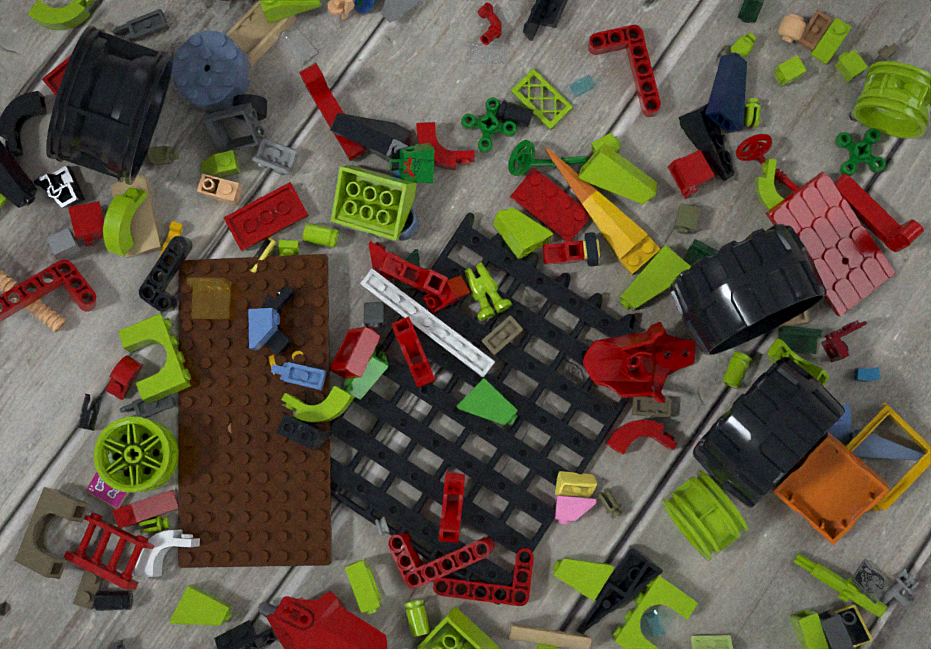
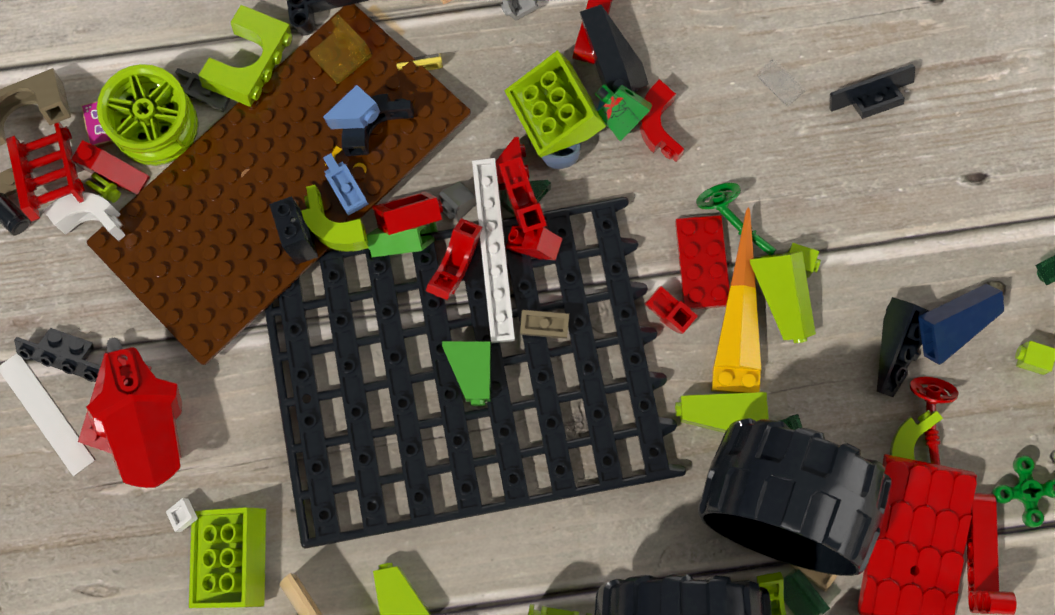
camera: 45 degrees right, 5 degrees down
black hinge [77,393,103,431] -> none
red brick [105,355,143,400] -> none
lime slope [169,585,233,626] -> none
red plate [224,182,309,252] -> none
lime bracket [278,240,300,256] -> none
lime piece [303,222,339,248] -> none
lime window [345,558,383,615] -> none
light grey bush [375,516,390,536] -> none
red beam [388,533,495,589] -> none
lime piece [404,598,431,637] -> none
red beam [433,548,534,606] -> none
red arch [439,472,466,543] -> none
green gear [461,97,517,153] -> none
lime piece [464,262,512,321] -> none
red piece [477,2,502,45] -> none
lime slope [493,207,553,259] -> none
black piece [498,100,534,128] -> none
lime window [511,68,573,130] -> none
light yellow slope [555,471,597,498] -> none
bright pink slope [555,495,597,524] -> none
clear light blue piece [569,75,595,98] -> none
red piece [582,322,695,403] -> none
black wheel [583,232,600,267] -> none
red beam [588,25,661,117] -> none
olive arm [598,488,623,519] -> none
red arch [605,420,677,455] -> none
dark tan plate [632,396,672,418] -> none
red plate [667,150,715,199] -> none
olive brick [673,203,700,235] -> none
lime piece [721,351,752,389] -> none
lime arm [731,32,757,59] -> none
lime arm [744,98,761,128] -> none

